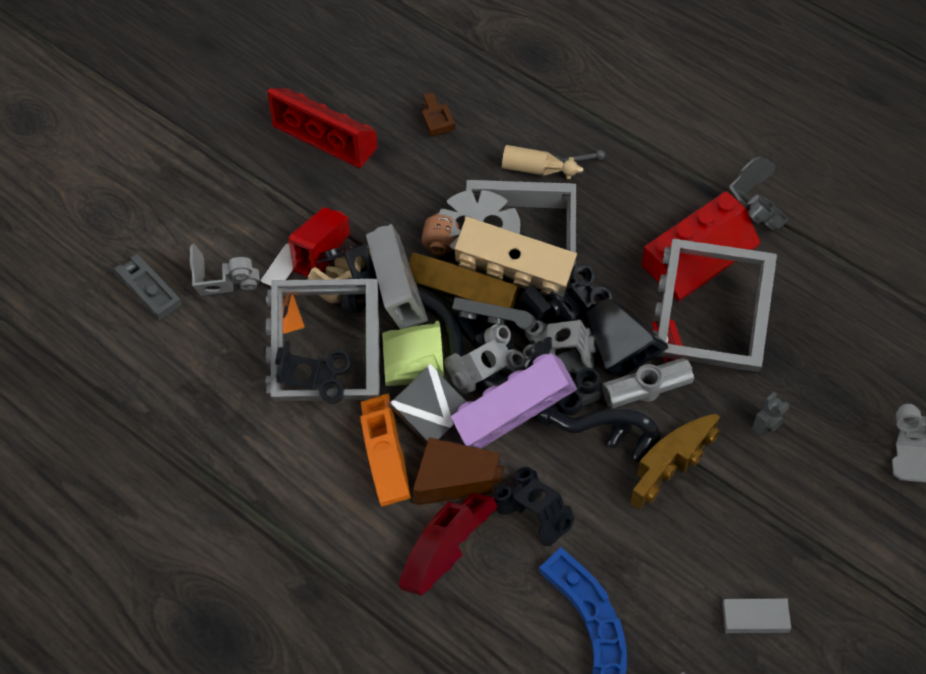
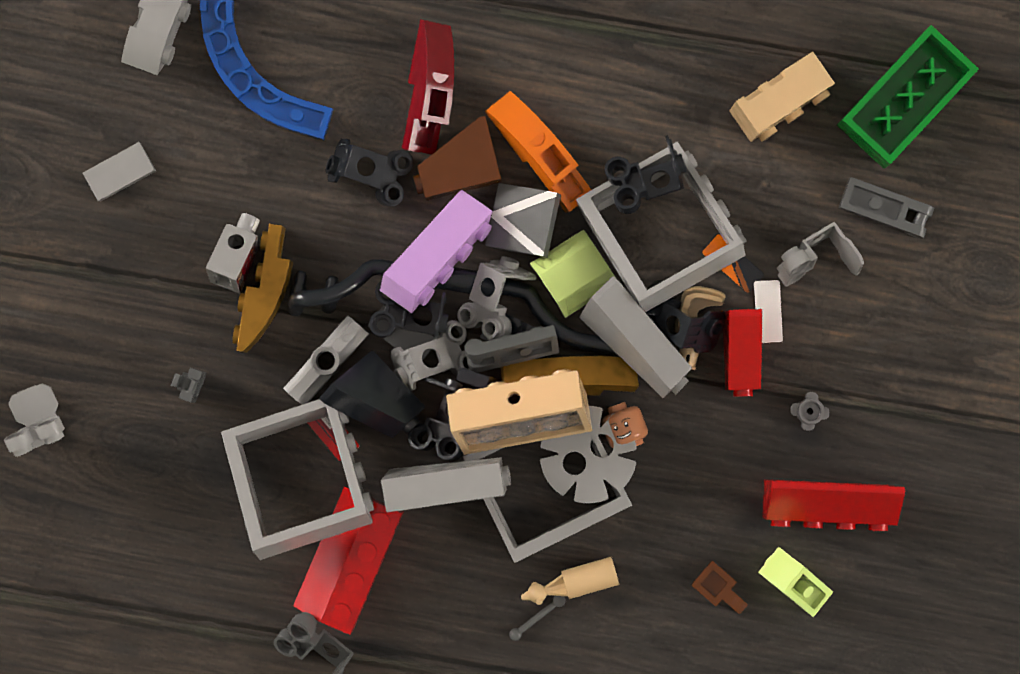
camera: 155 degrees right, 30 degrees up
none -> light grey torso [205,213,260,294]
none -> light grey slope [381,457,511,513]
none -> tan wedge [729,51,835,142]
none -> yellowish green slope [758,547,833,617]
none -> flat silver plate [790,392,829,431]
none -> green brick [837,25,979,169]

